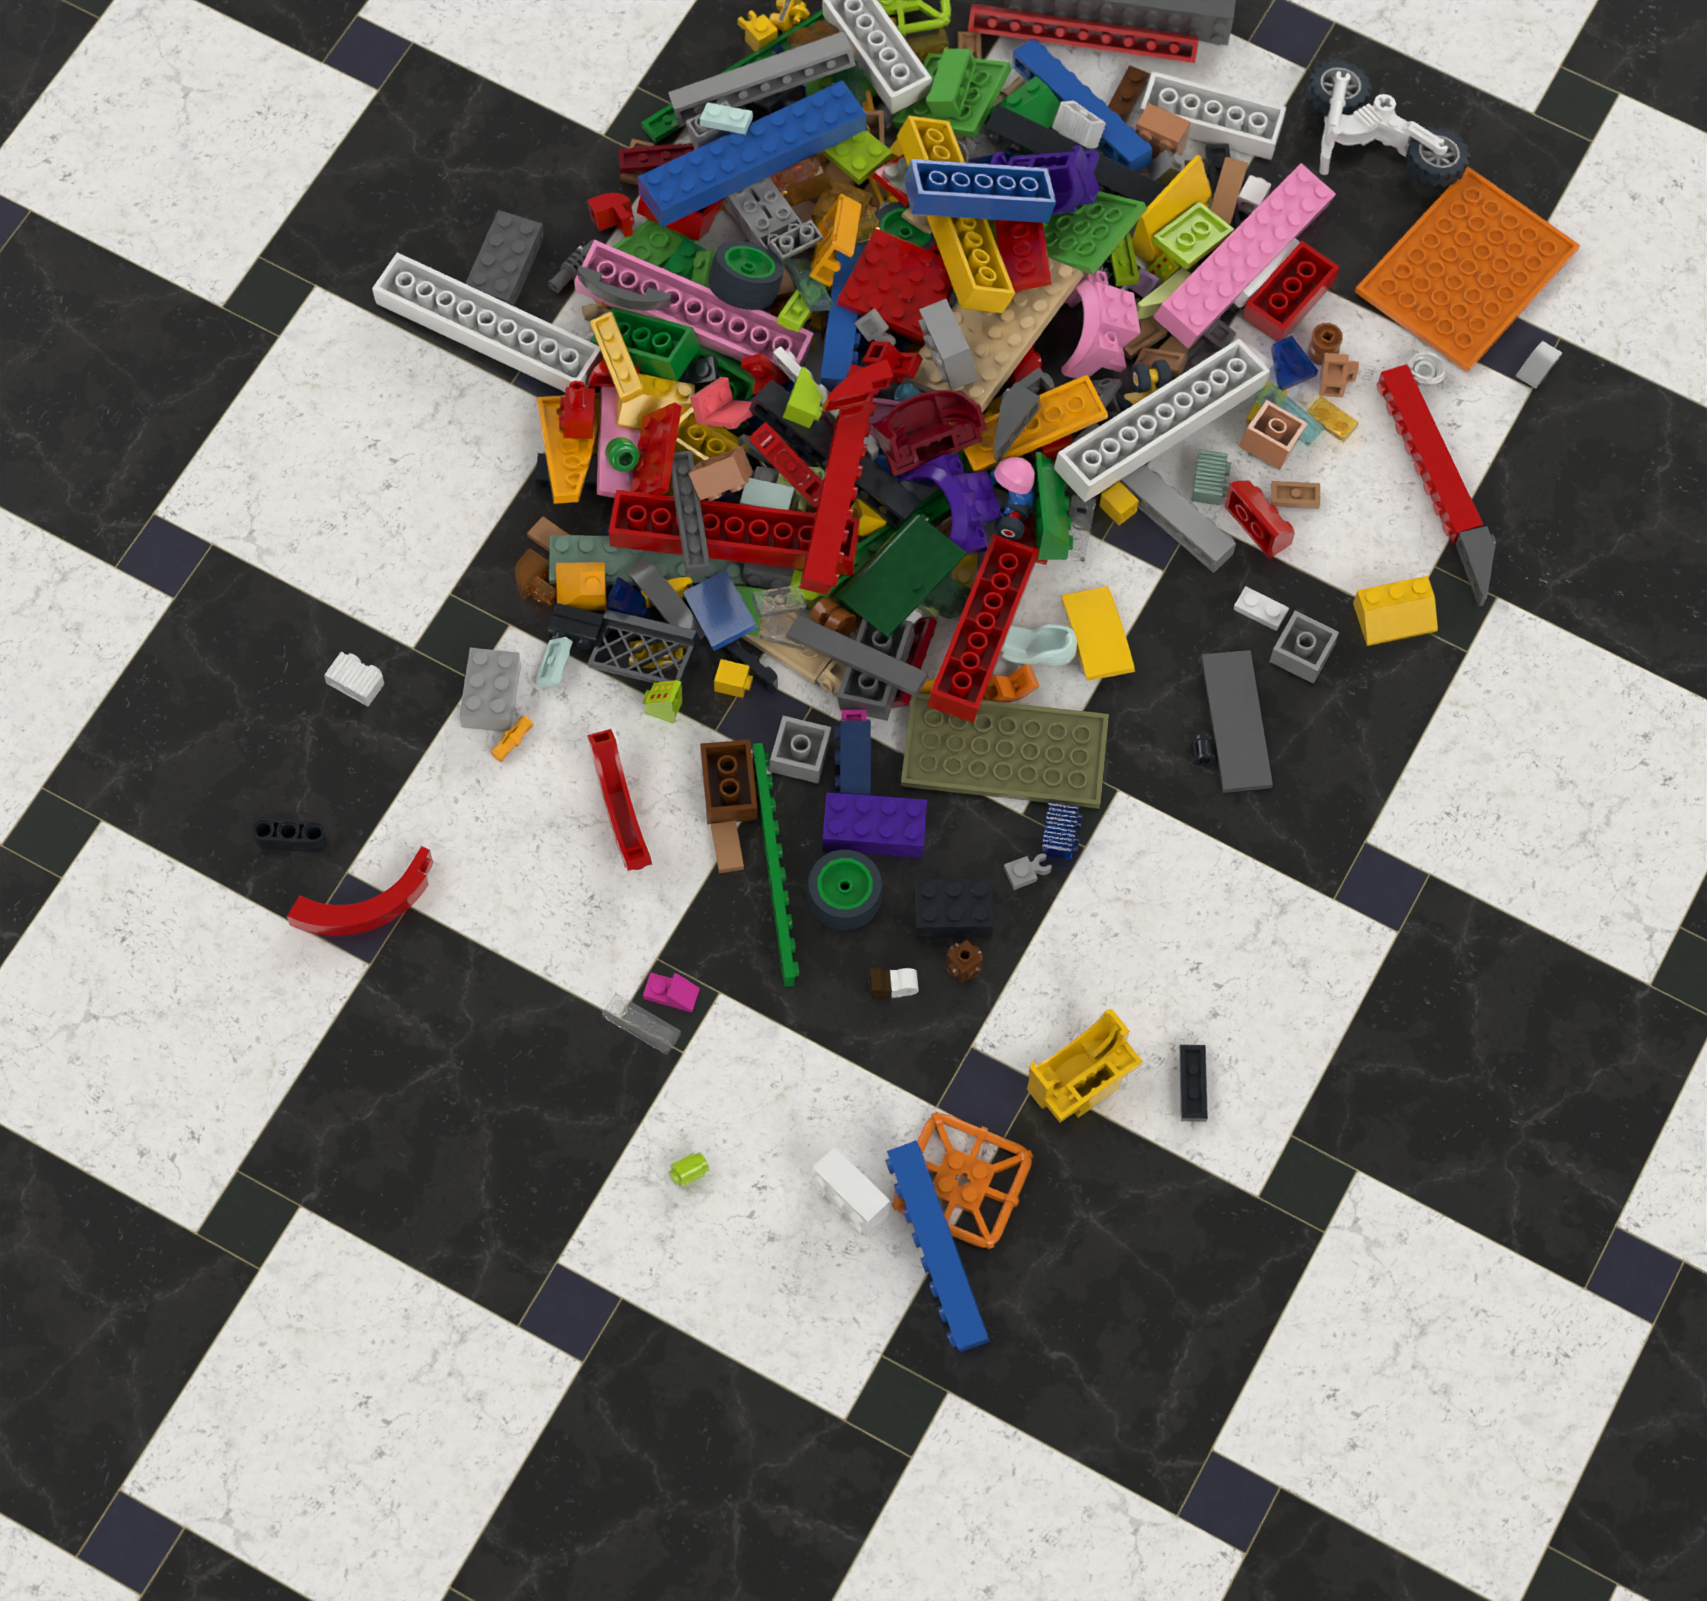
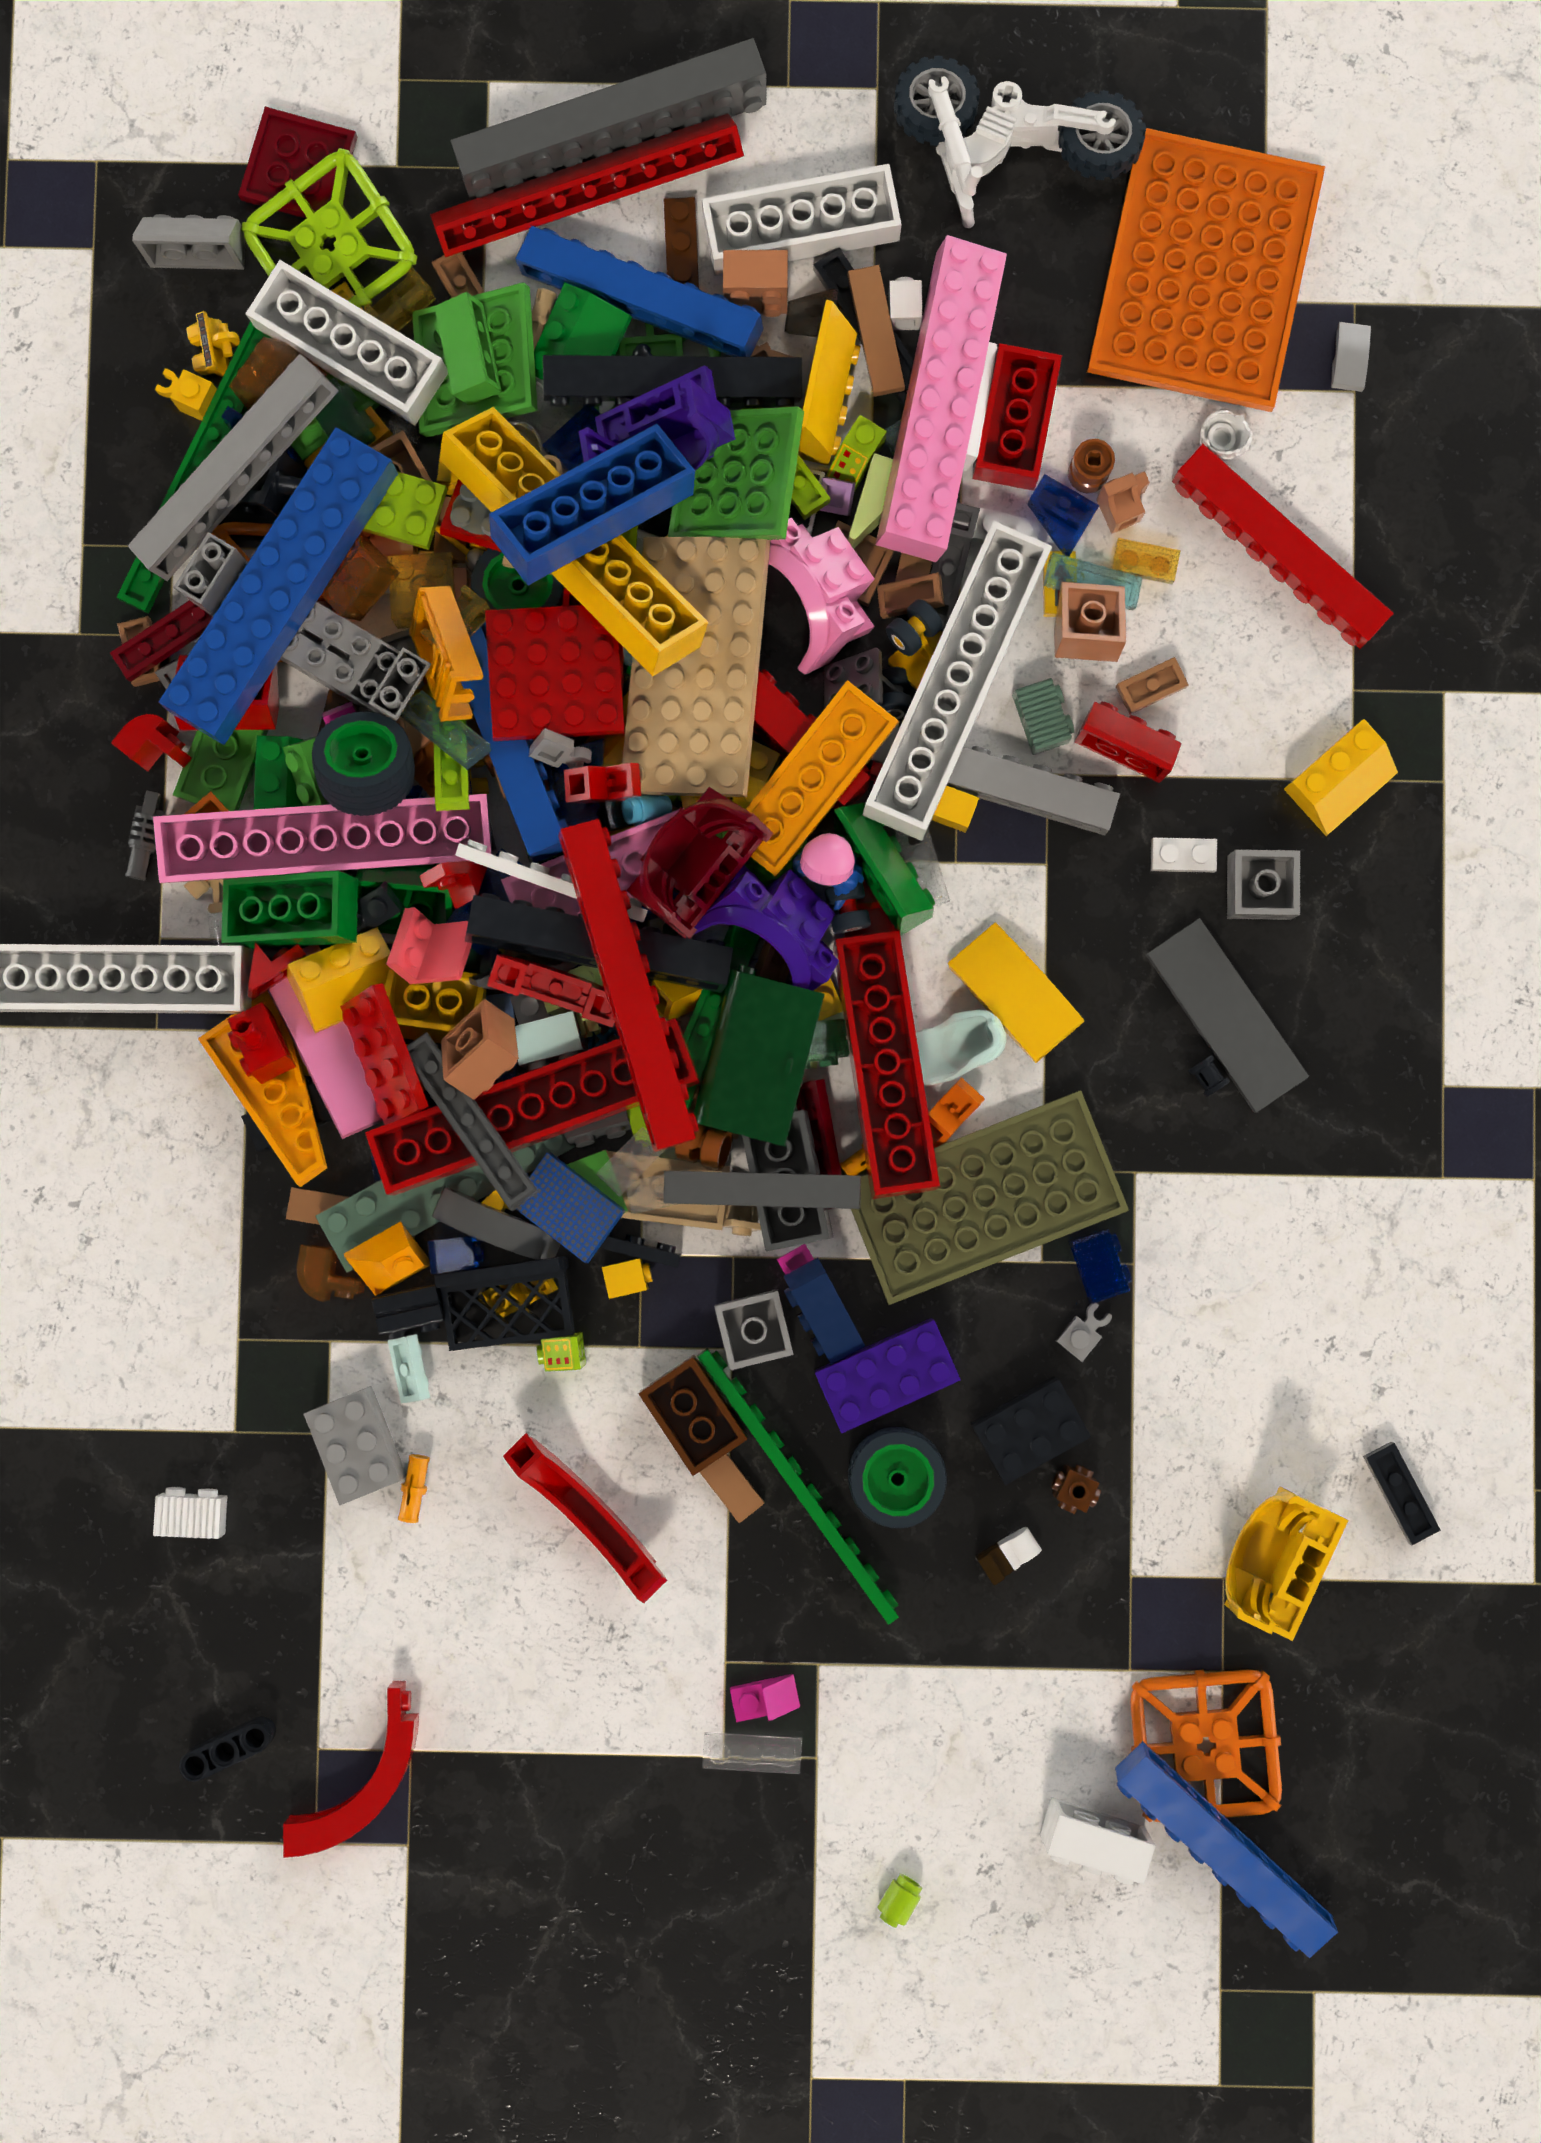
camera: 25 degrees left, 20 degrees up
dark grey brick [465,210,544,306] -> none
dark grey slope [578,266,671,311] -> none
yellow tile [589,312,645,403] -> none
green head [605,437,639,472] -> none
light aqua plate [700,102,753,134] -> none
lime slope [783,367,823,428] -> none
red slope [823,360,894,412] -> none
light grey brick [918,299,979,390] -> none
dark grey slope [993,382,1041,462] -> none
red plate [994,219,1052,292] -> none
dark grey bracket [1018,368,1054,394] -> none
white brick [1052,101,1106,148] -> none
light grey brick [1147,149,1185,188] -> none
lime plate [1152,202,1234,270] -> none
dark grey slope [1456,526,1496,607] -> none

